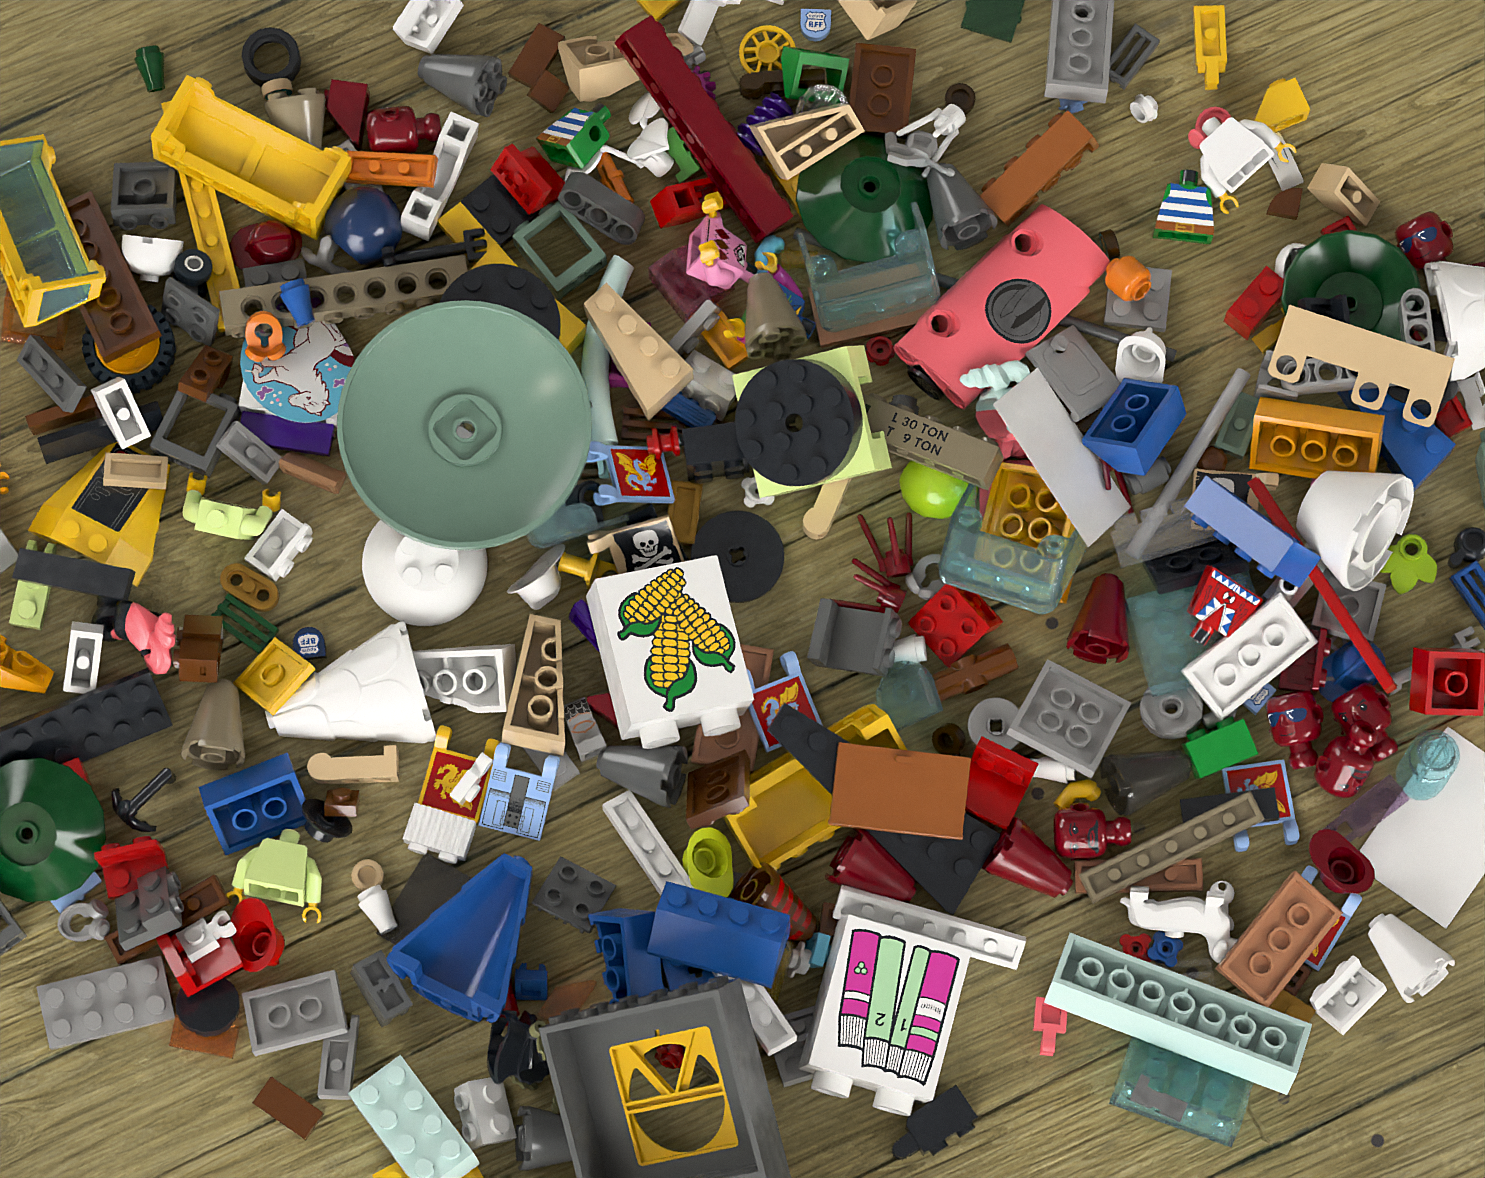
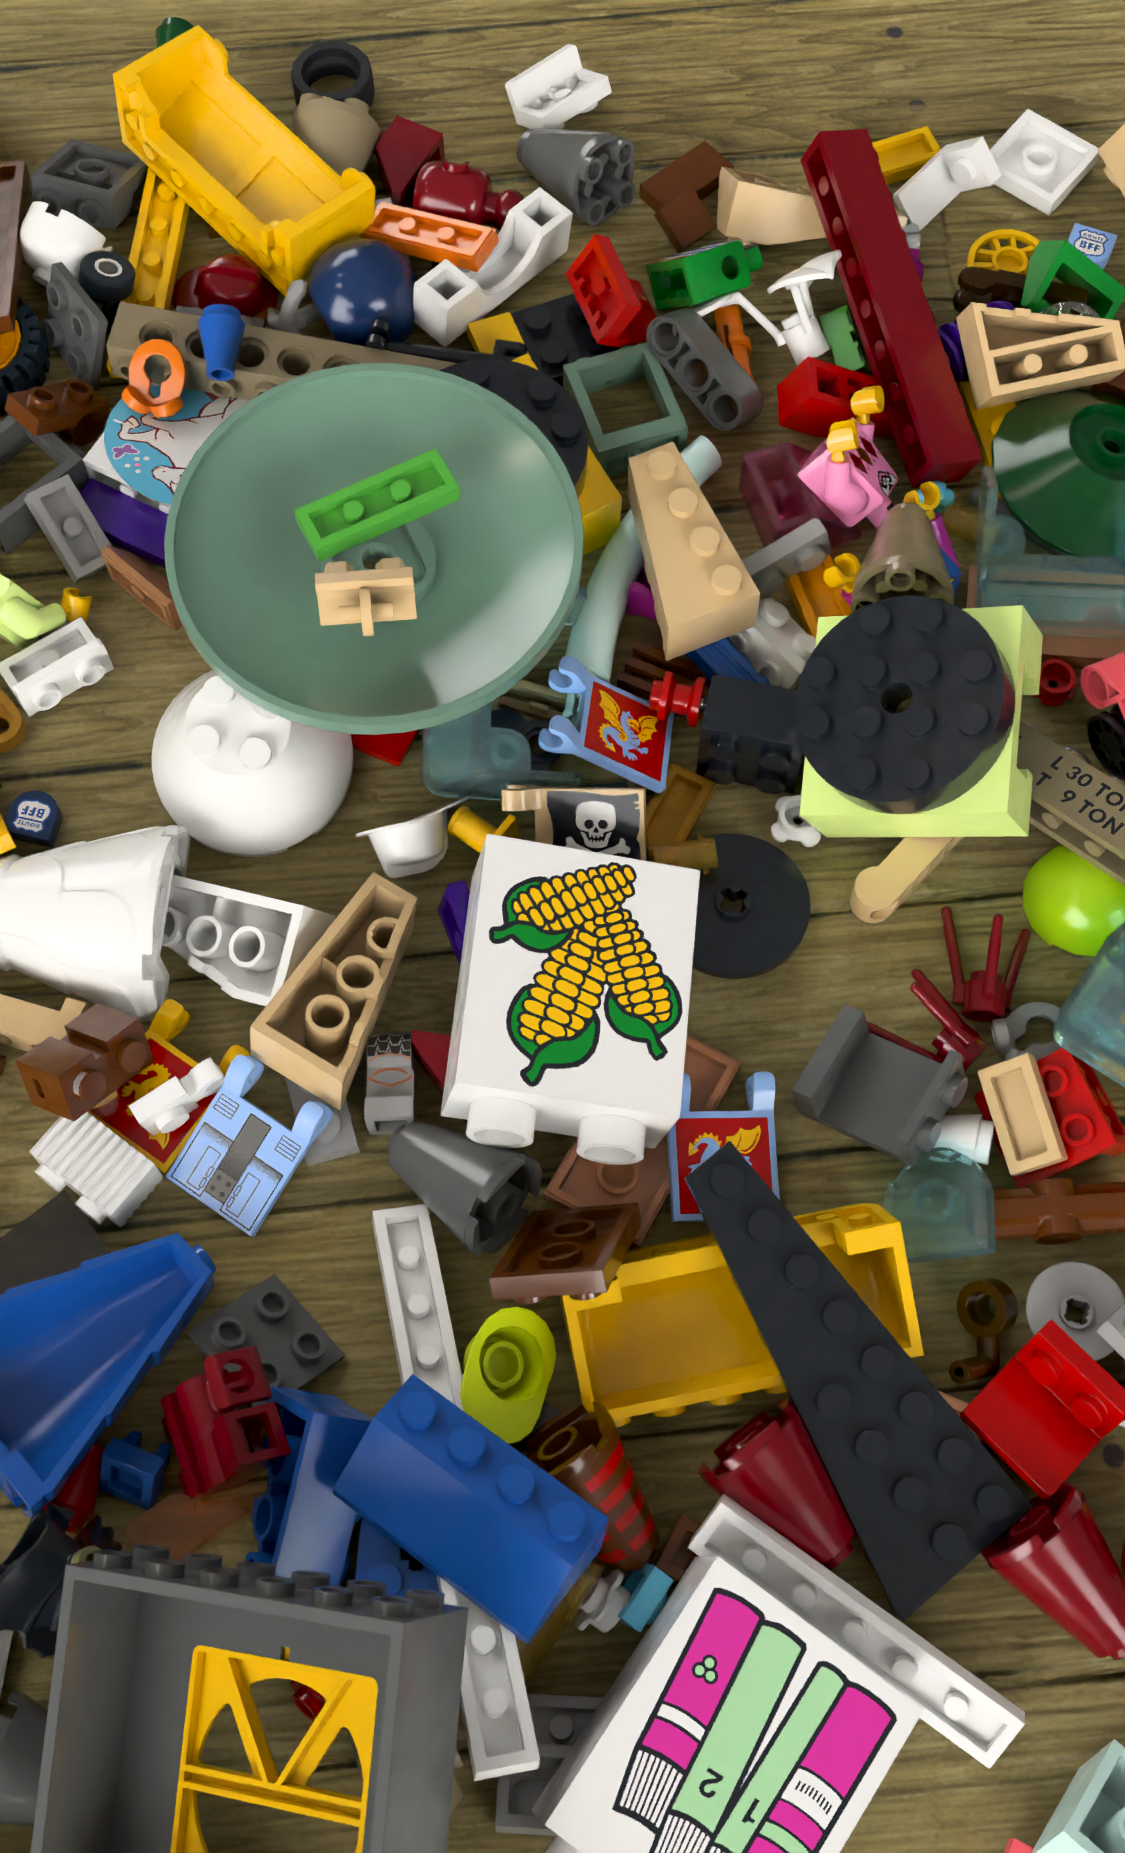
camera: 20 degrees right, 10 degrees down
dark orange container [828,742,971,840] -> none
none -> reddish brown piece [16,1003,154,1122]
none -> dark red hips [160,1346,291,1500]
none -> bright green plate [294,448,460,562]
none -> tan hips [315,557,417,636]
none -> clear yellow pin [652,833,718,875]
none -> tan tile [977,1053,1068,1176]

